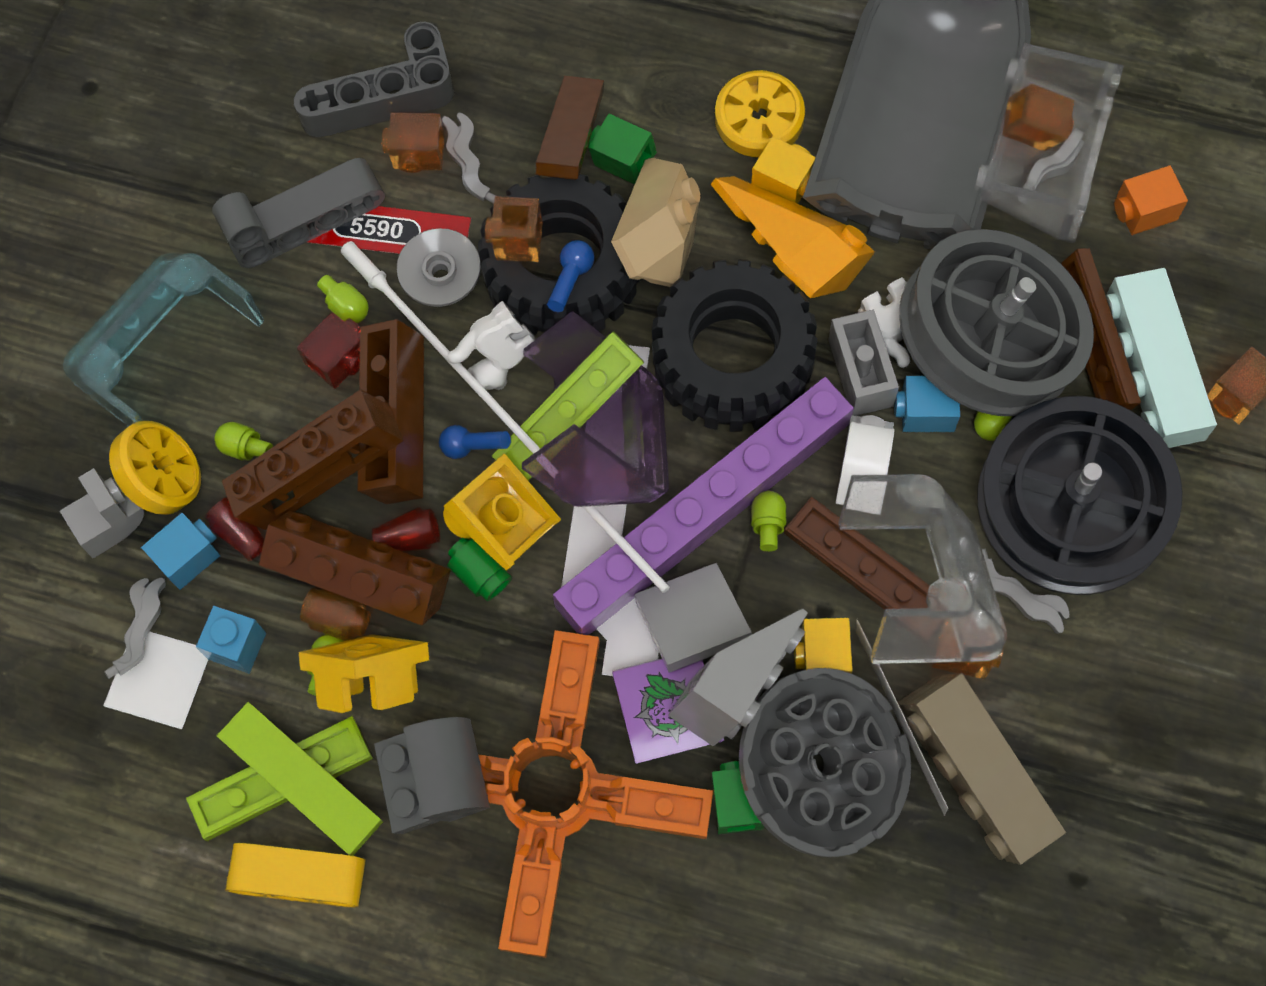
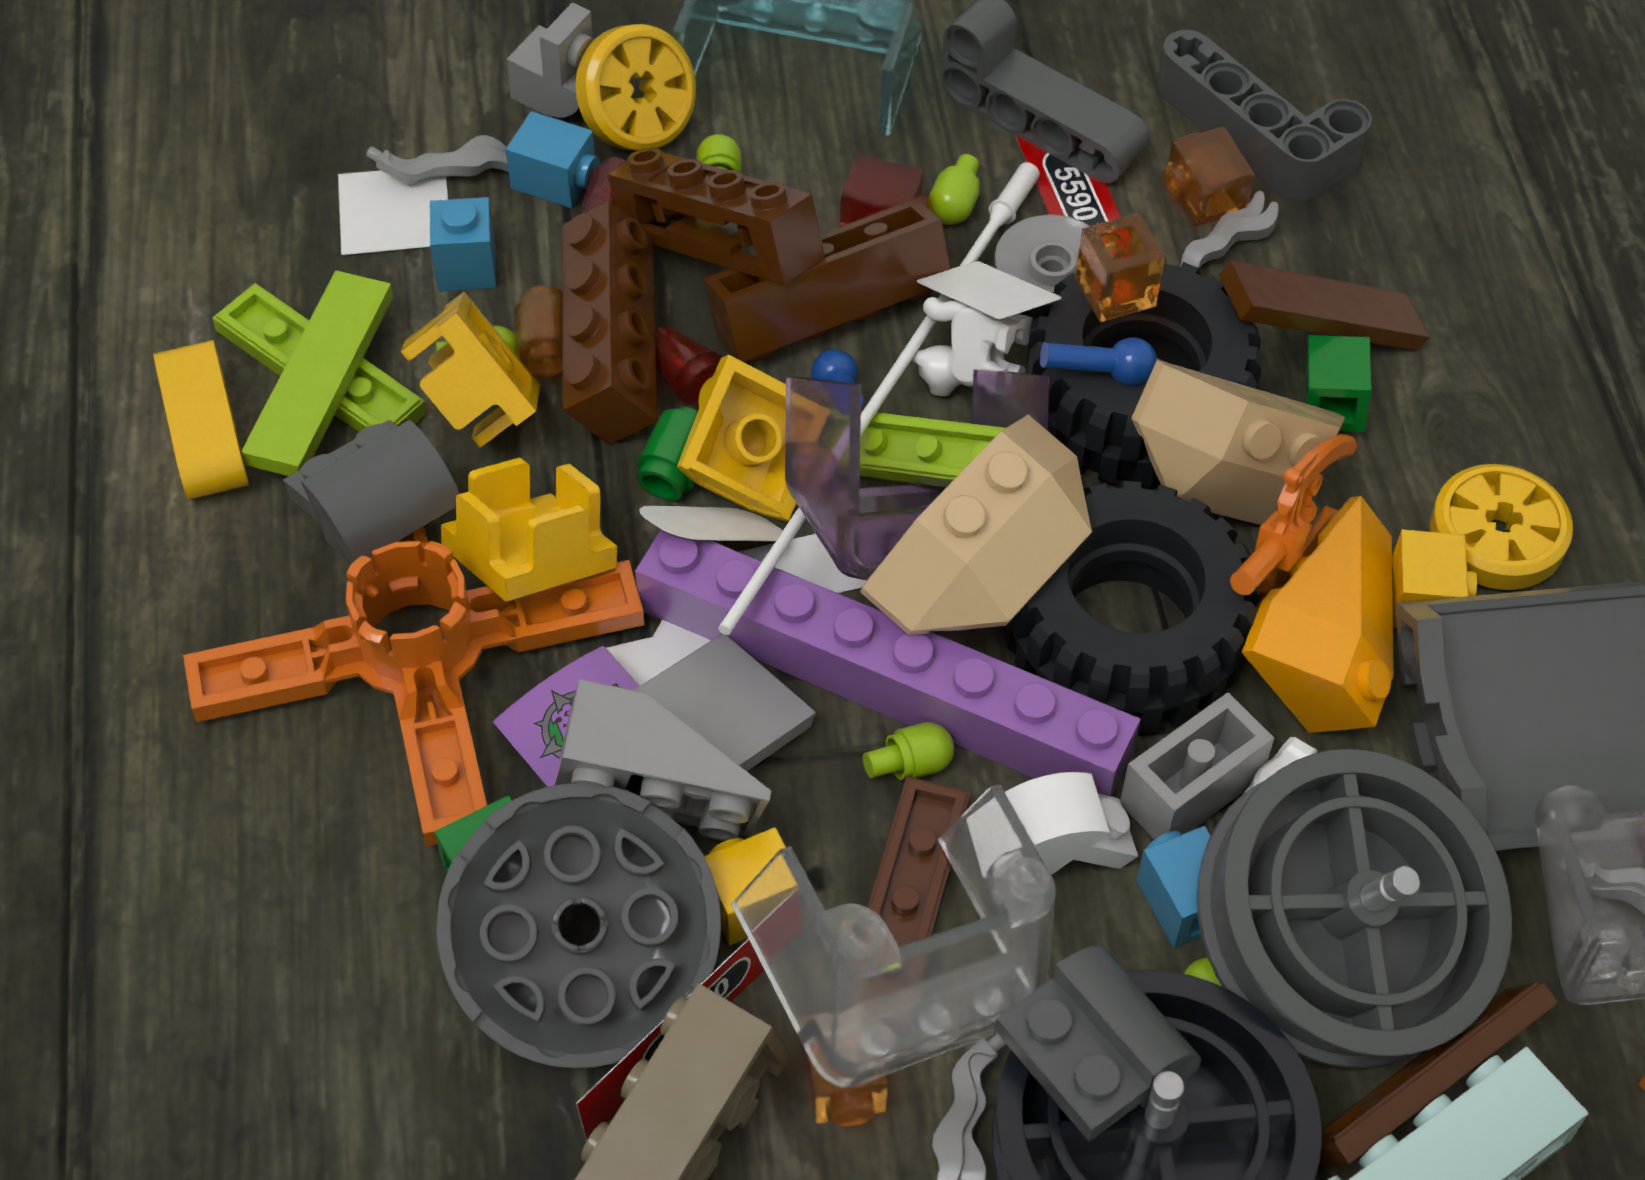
camera: 60 degrees right, 15 degrees down
none -> yellow panel [441,458,617,602]
none -> white sticker [639,506,783,541]
none -> tan wedge [860,415,1092,635]
none -> white sticker [917,261,1061,319]
none -> dark grey brick [994,946,1201,1141]
none -> orange bar [1230,434,1358,611]

